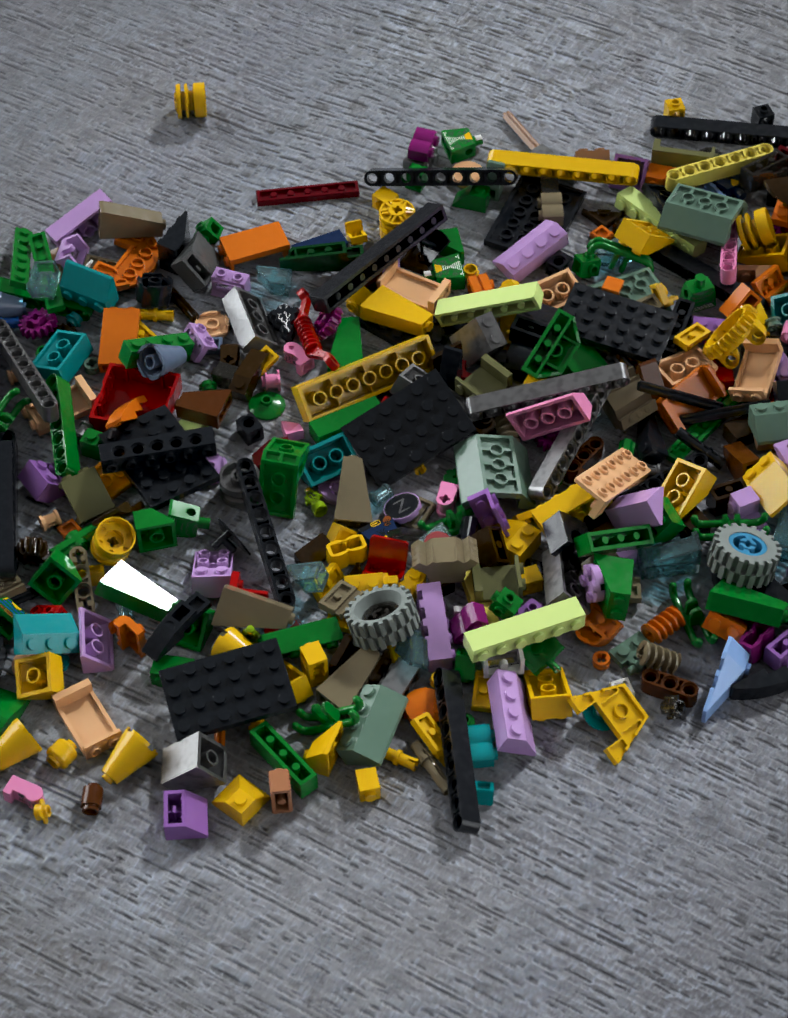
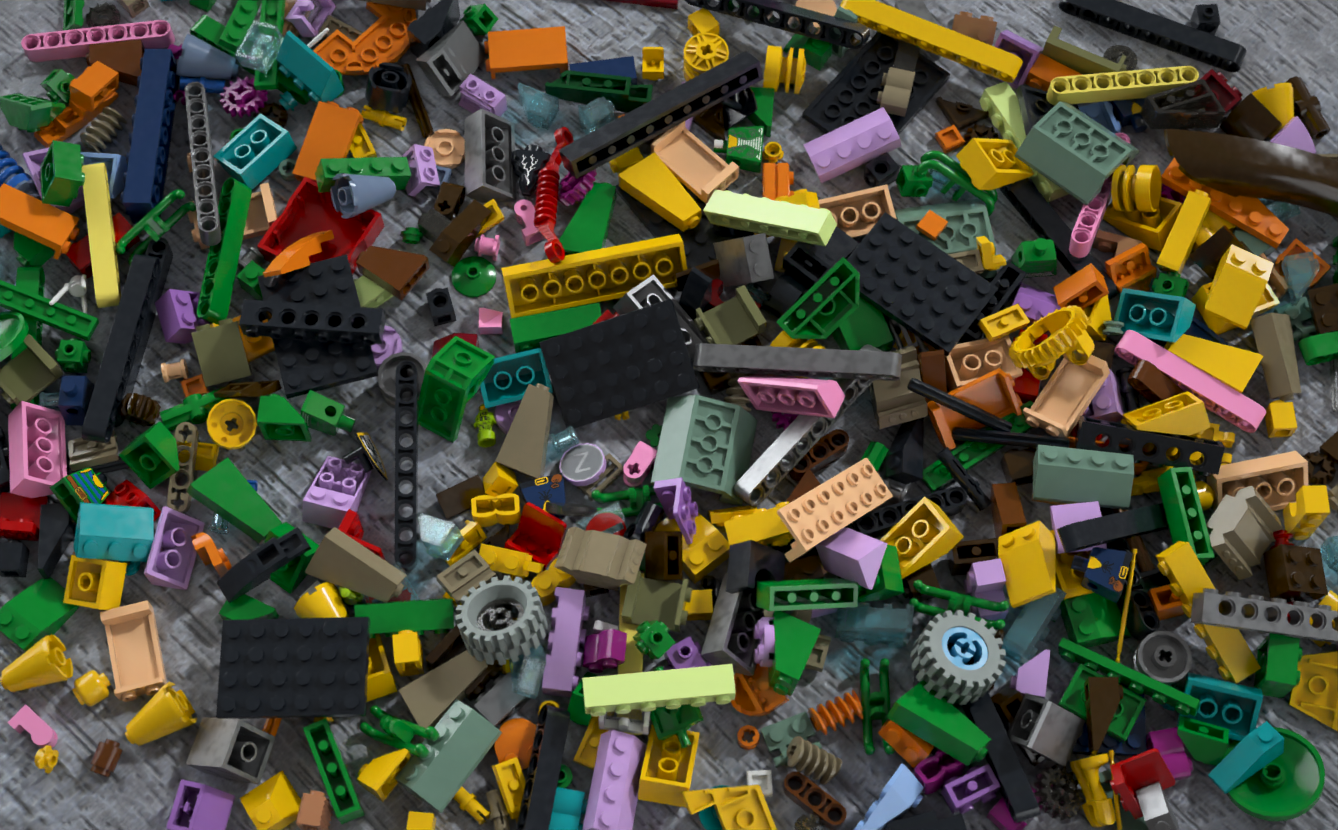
camera: 15 degrees right, 15 degrees up
none -> clear light blue window [578,96,615,135]
none -> yellow wheel [763,45,806,95]

